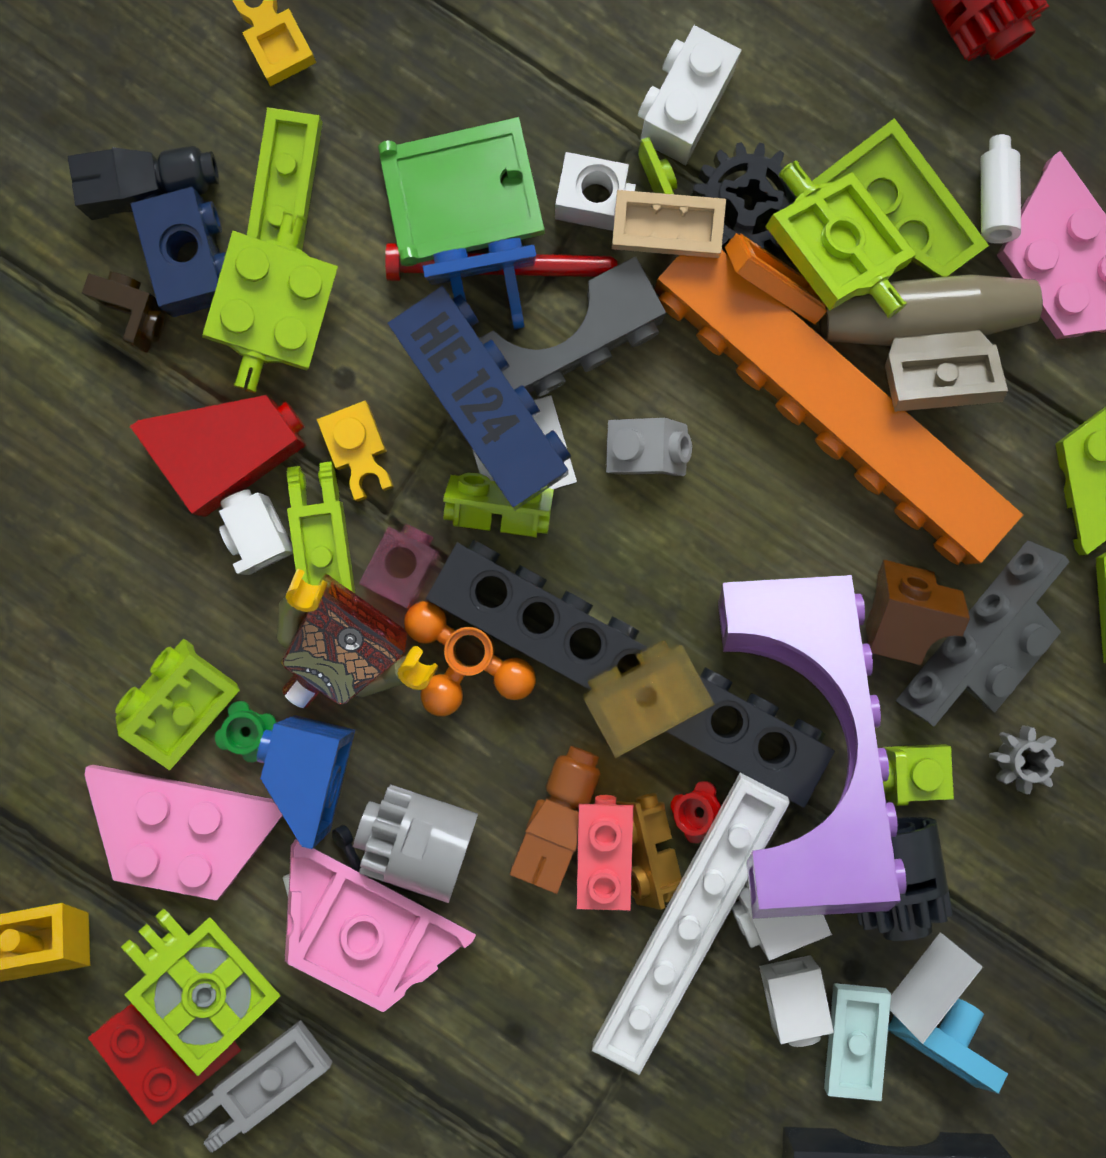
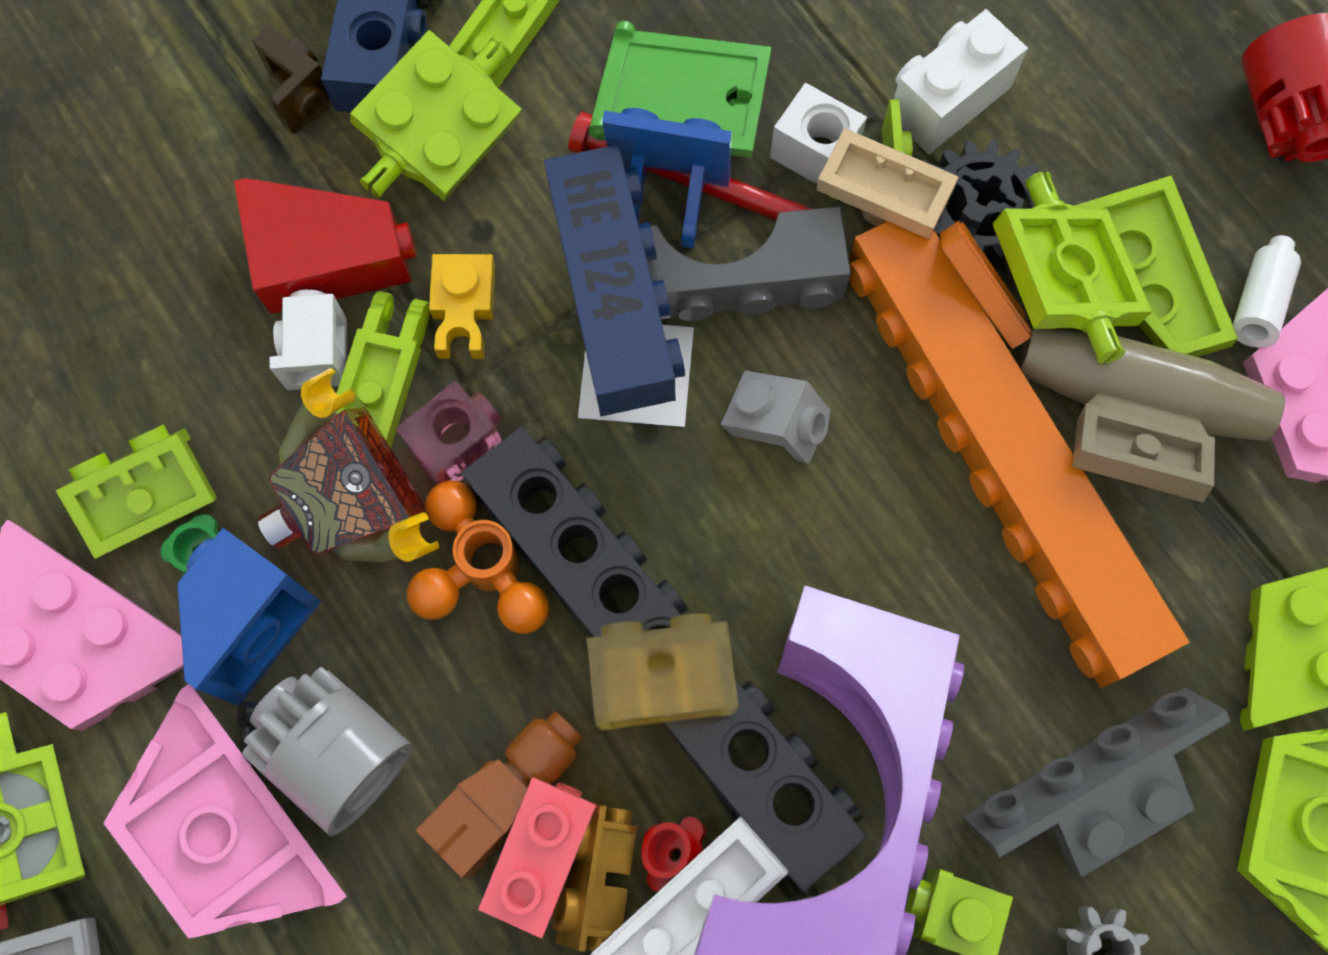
camera: 25 degrees right, 15 degrees down
lime hinge [443,473,554,538] -> none
reddish brown brick [865,559,970,665] -> none

